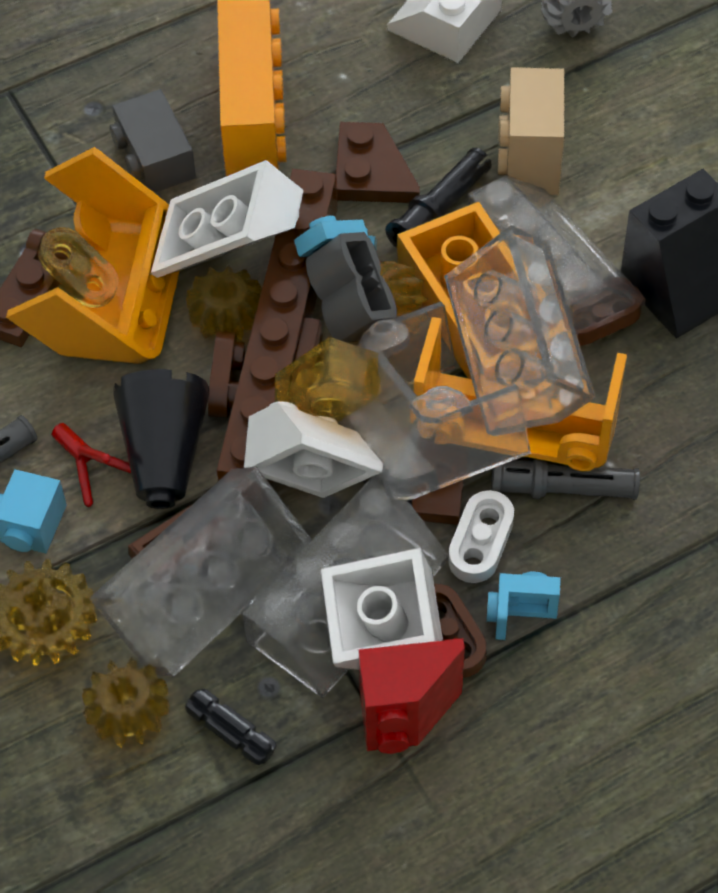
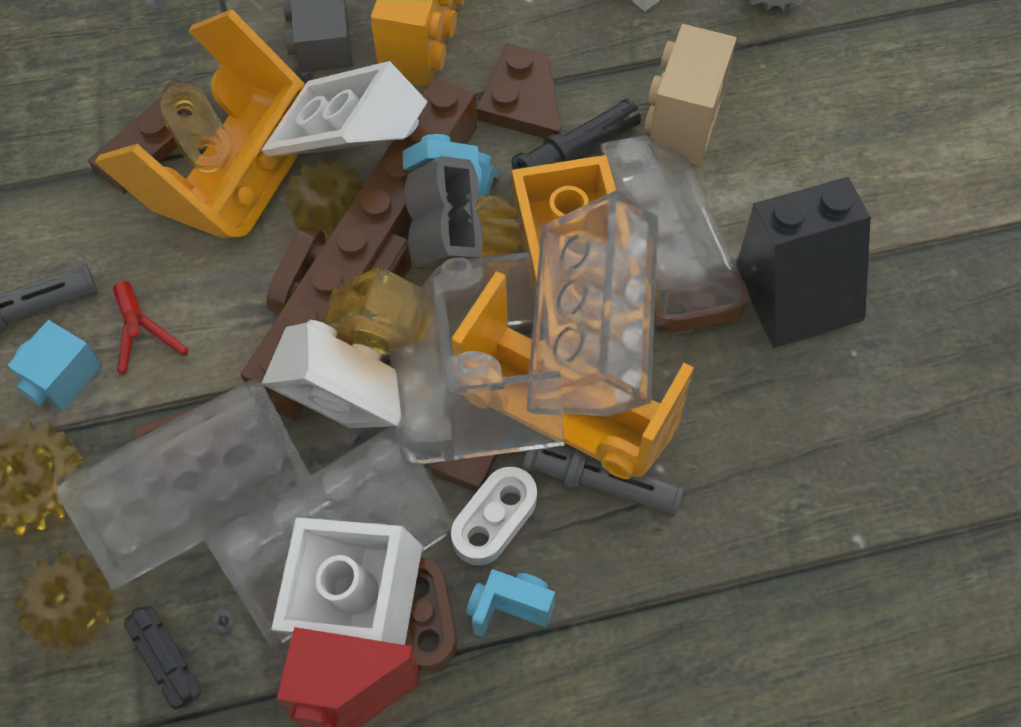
camera: 15 degrees right, 5 degrees up
black cone [113,369,209,509] -> none

